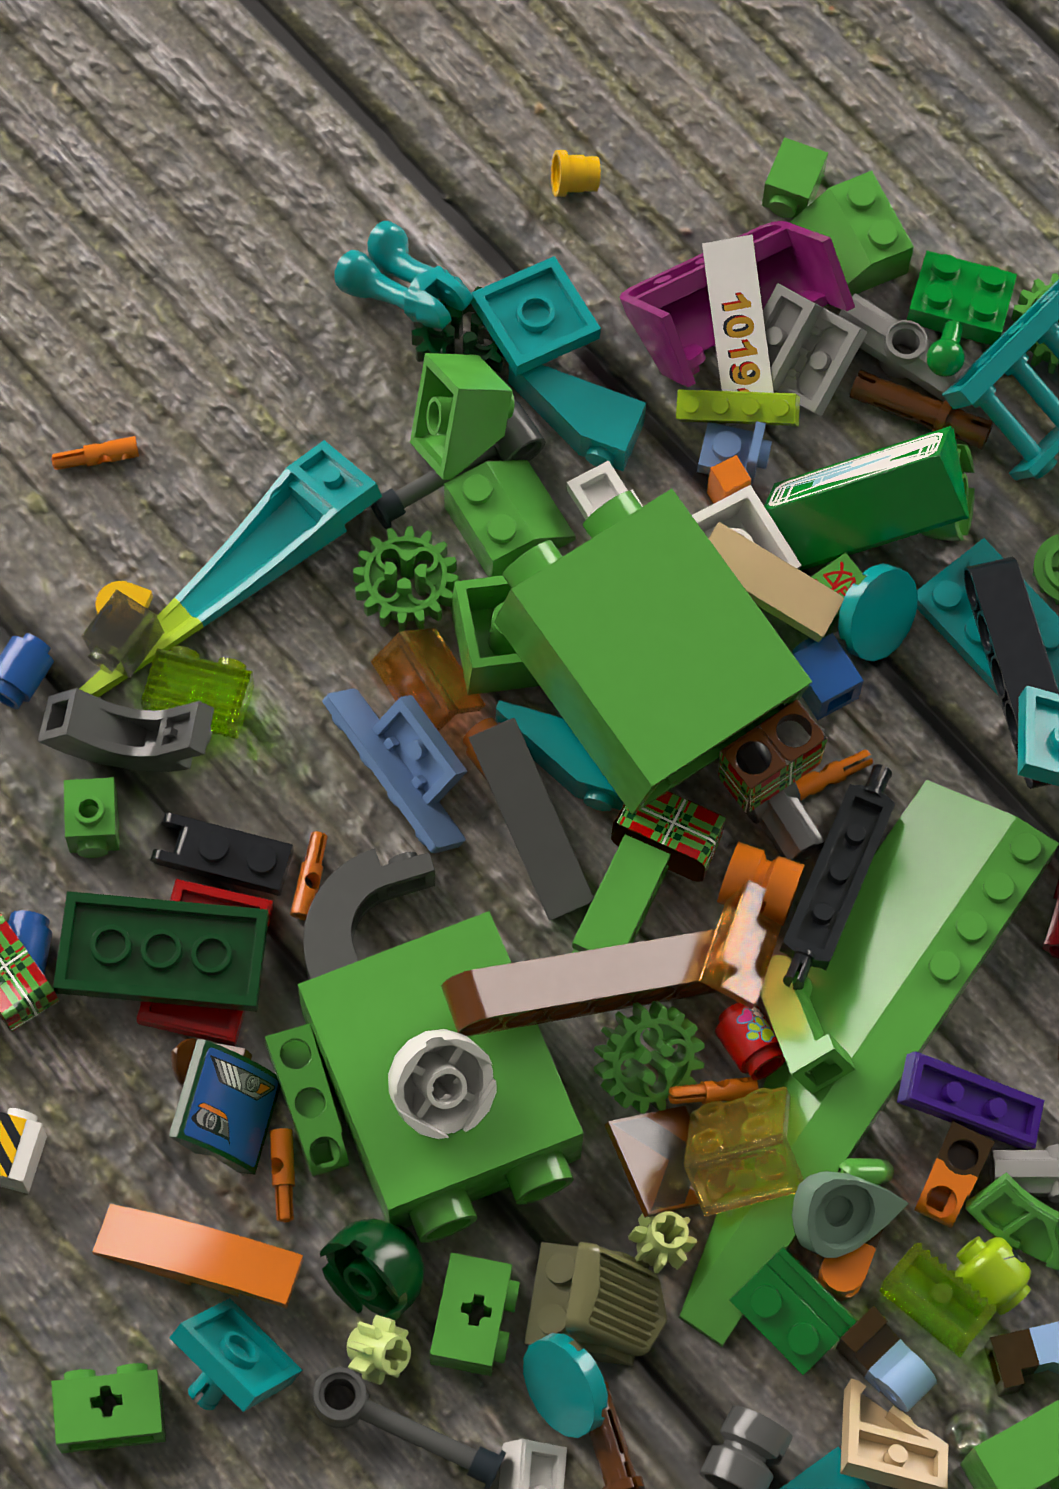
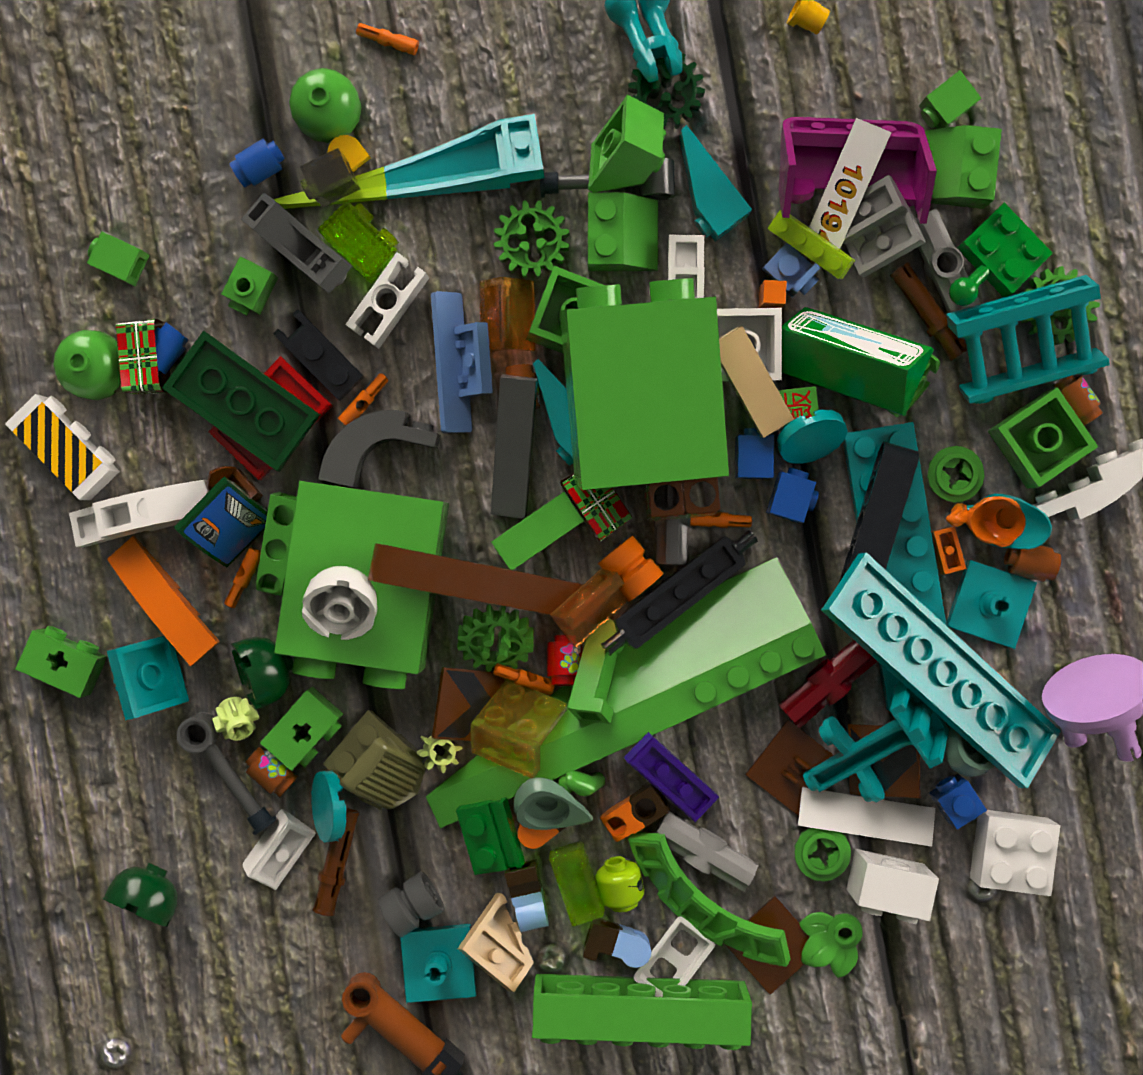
camera: 30 degrees right, 20 degrees up
teal tile [471,256,601,376] -> none
none -> white slope [69,480,209,548]
none -> dark orange brick [245,747,299,798]
none -> bright green cylinder [289,68,362,143]
none -> white piece [345,252,429,349]
none -> blue brick [766,468,819,523]

